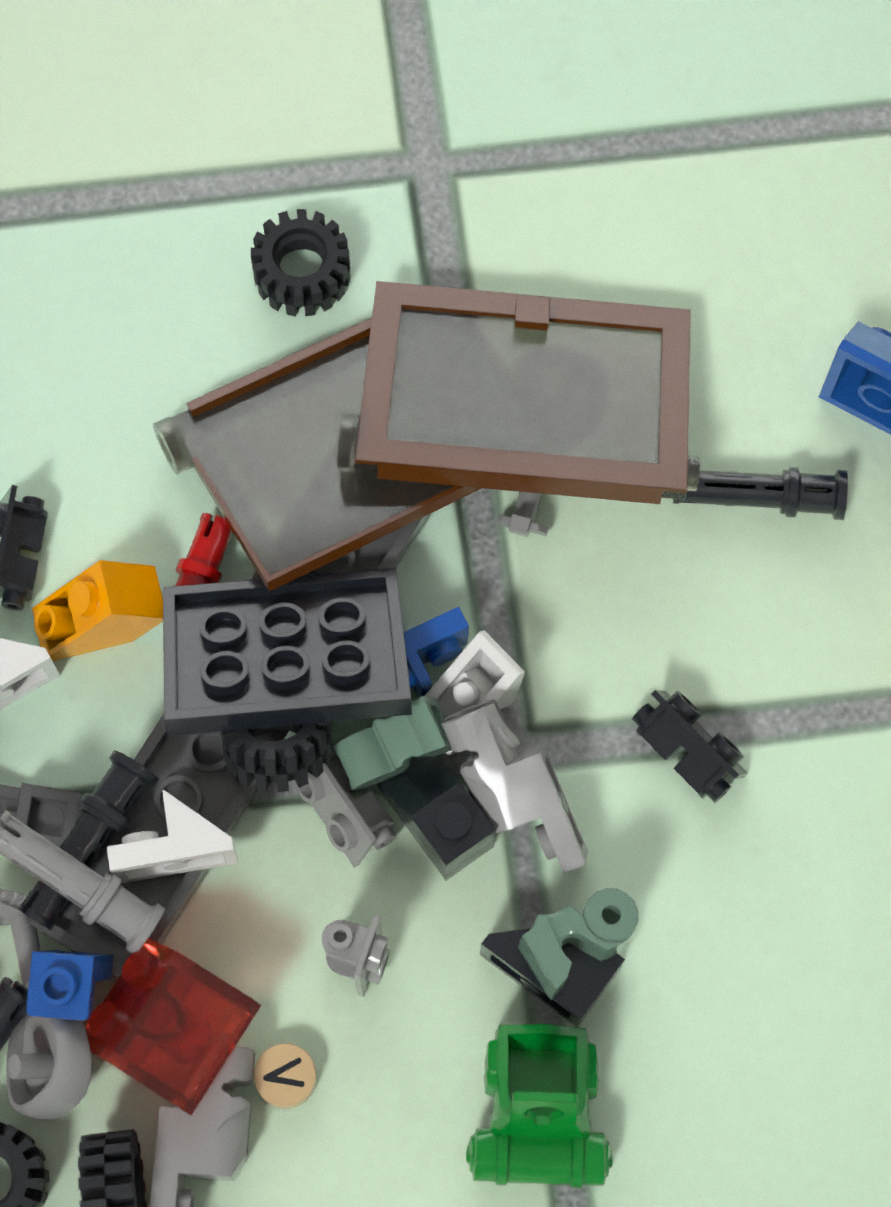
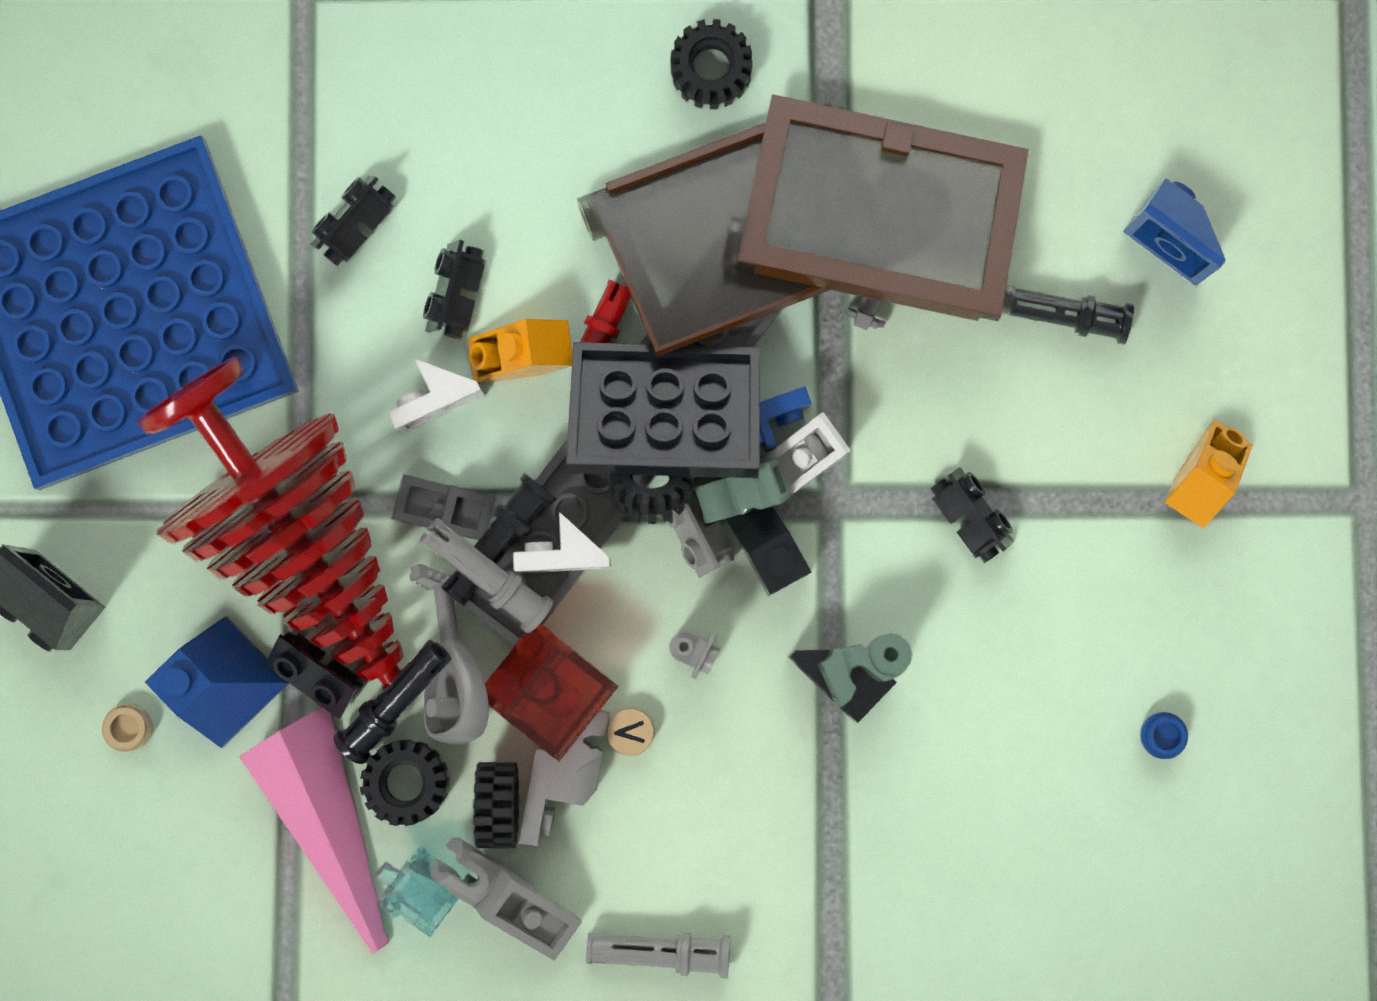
camera: 10 degrees right, 15 degrees up
blue bracket [26,950,114,1021] -> none
light grey plate [441,699,588,873] -> none
green piece [466,1024,613,1188] -> none

